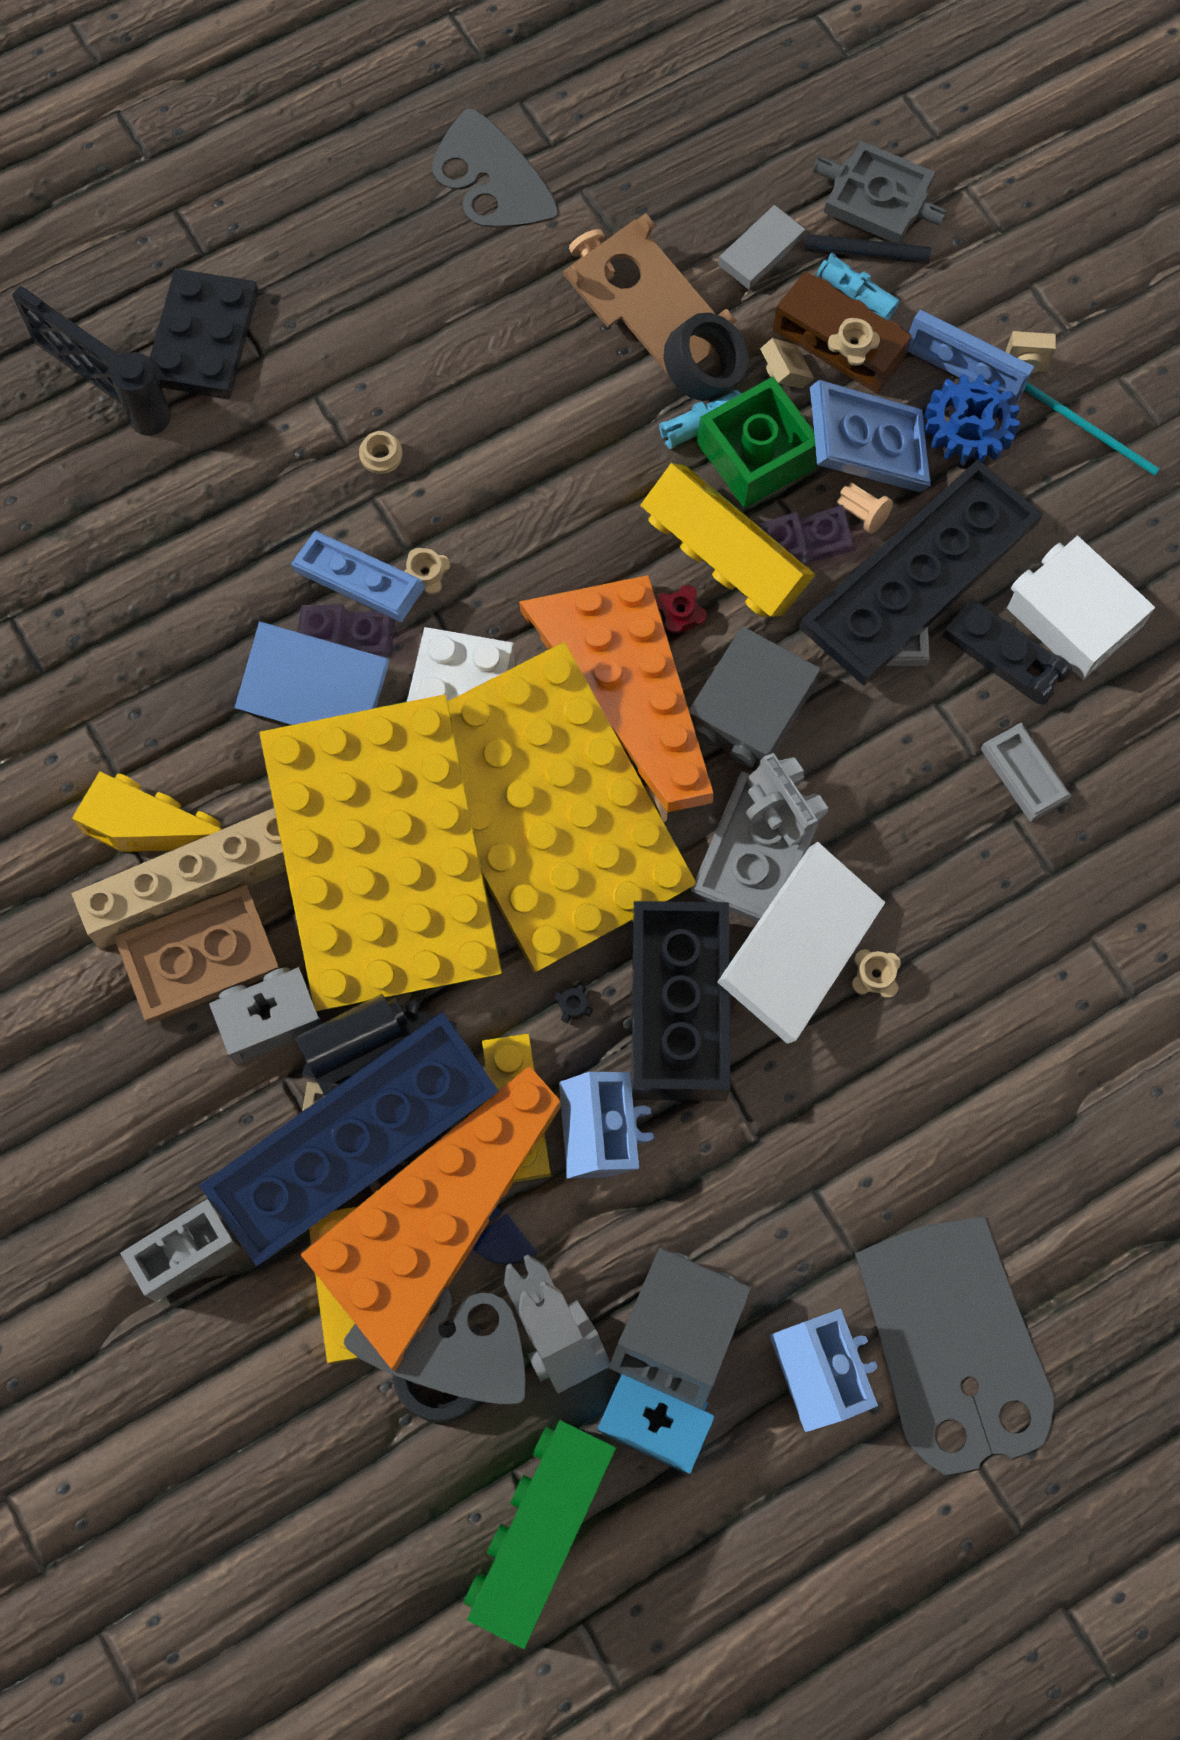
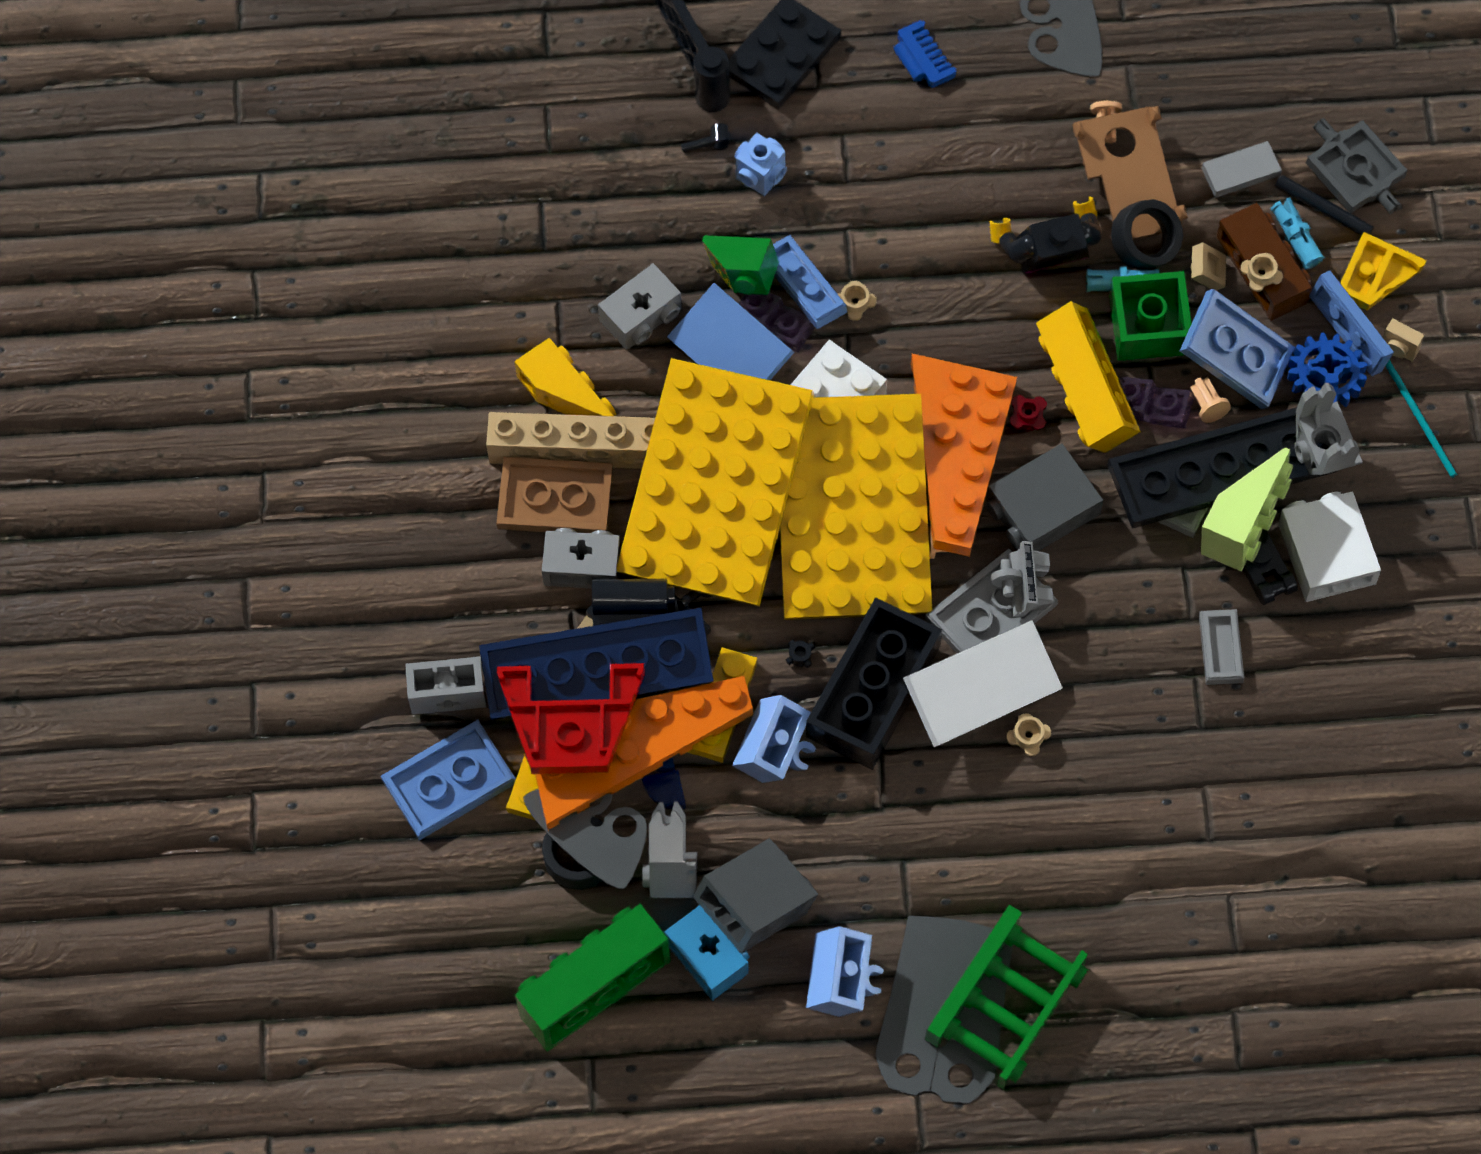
camera: 30 degrees right, 5 degrees down
tan plate [359,431,403,474] -> none
none -> medium blue tile [381,719,516,841]
none -> red wing [497,663,645,774]
none -> light grey brick [598,263,682,350]
none -> black hand [681,123,730,153]
none -> green slope [702,235,779,295]
none -> light blue brick [734,133,787,196]
none -> blue piece [893,20,956,88]
none -> green fence [924,905,1089,1089]
none -> black torso [989,197,1102,274]
none -> yellowish green slope [1201,448,1293,572]
none -> light grey piece [1295,383,1363,475]
none -> yellow wing [1340,232,1427,311]

